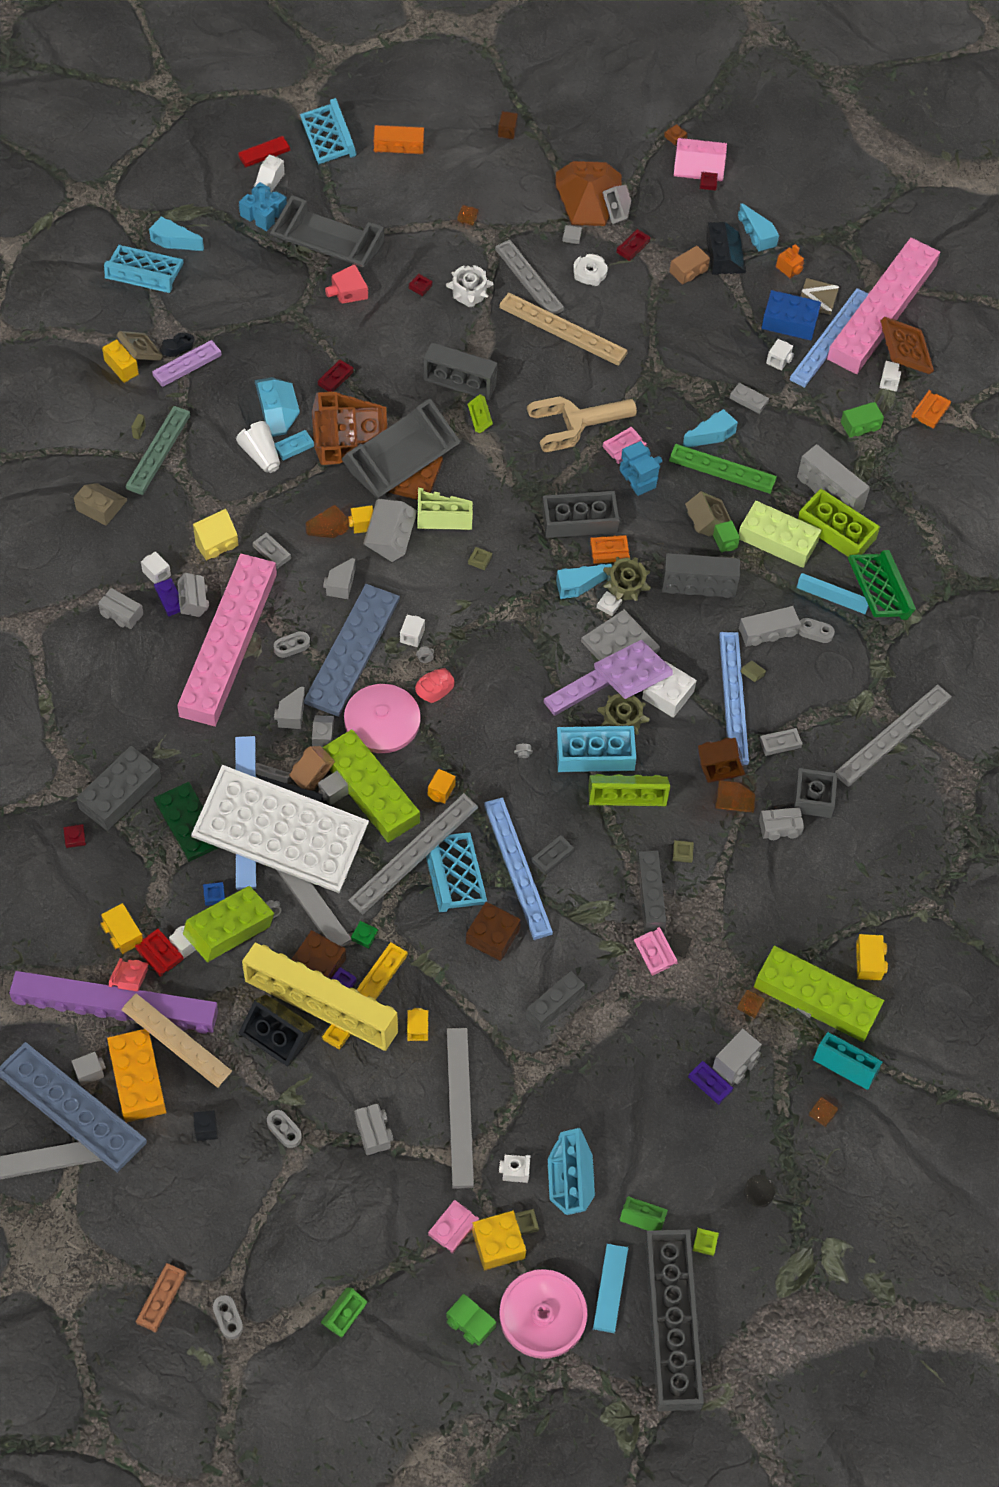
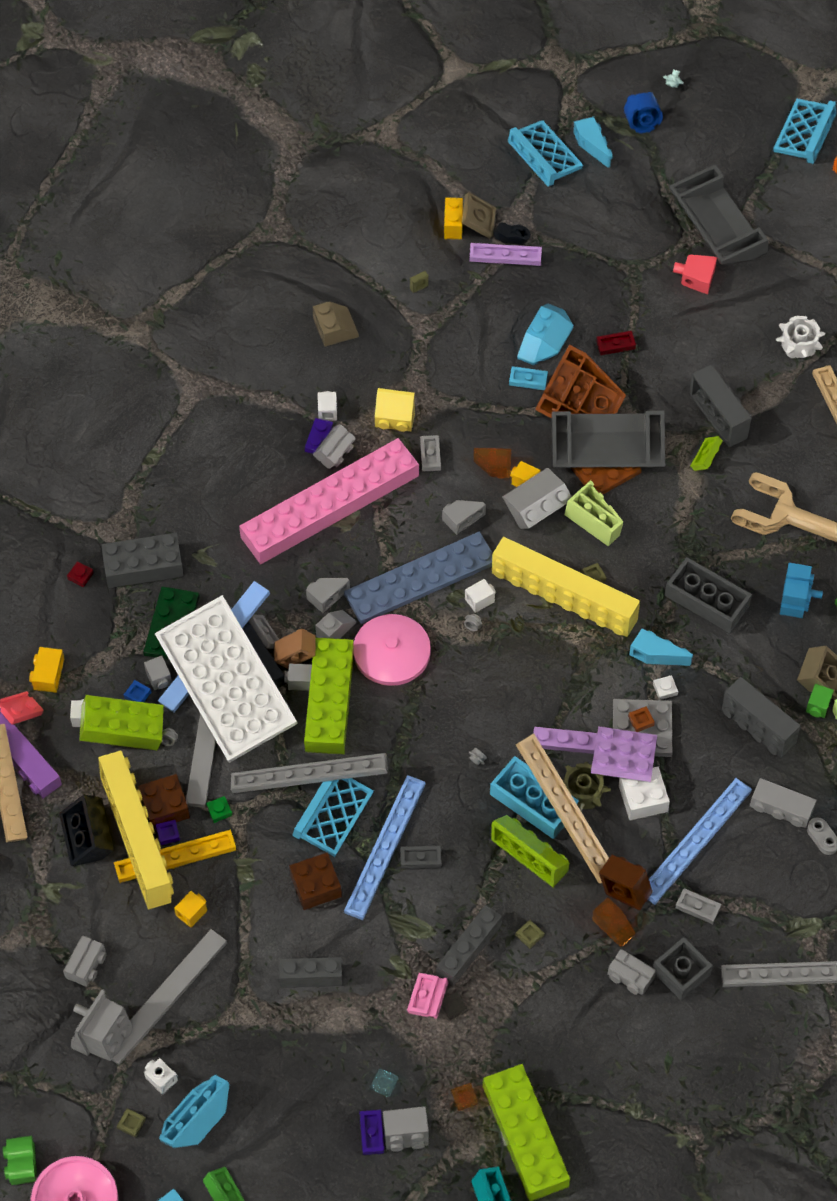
camera: 45 degrees right, 0 degrees up
light grey brick [99,588,143,629] -> none
sand green plate [126,406,190,495] -> none
red plate [135,929,184,977] -> none
white cone [236,421,280,473] -> none
red tile [238,136,290,167] -> none
dark azure brick [239,182,287,231] -> none
white slope [254,155,284,192] -> none
light grey plate [267,1110,302,1148] -> none
light grey plate [274,631,310,658] -> none
dark red plate [409,274,433,296] -> none
coral piece [415,668,454,703] -> none
light orange brick [428,769,456,804] -> none
bright pink plate [428,1200,479,1254] -> none
yellow brick [472,1211,526,1270] -> none
orange plate [590,535,630,564] -> none
bright pink plate [603,427,647,464] -> none
olive brick [603,557,651,601] -> none
olive tile [740,661,766,682] -> none
yellow brick [856,934,888,980] -> none
none -> light grey piece [71,989,132,1061]
none -> light grey brick [144,656,172,690]
none -> clear light blue tile [370,1068,398,1097]
none -> light yellow brick [492,537,640,637]
none -> tan plate [515,734,609,883]
none -> blue brick [624,92,663,133]
none -> dark orange plate [628,706,655,732]
none -> light aqua plant [663,69,684,88]

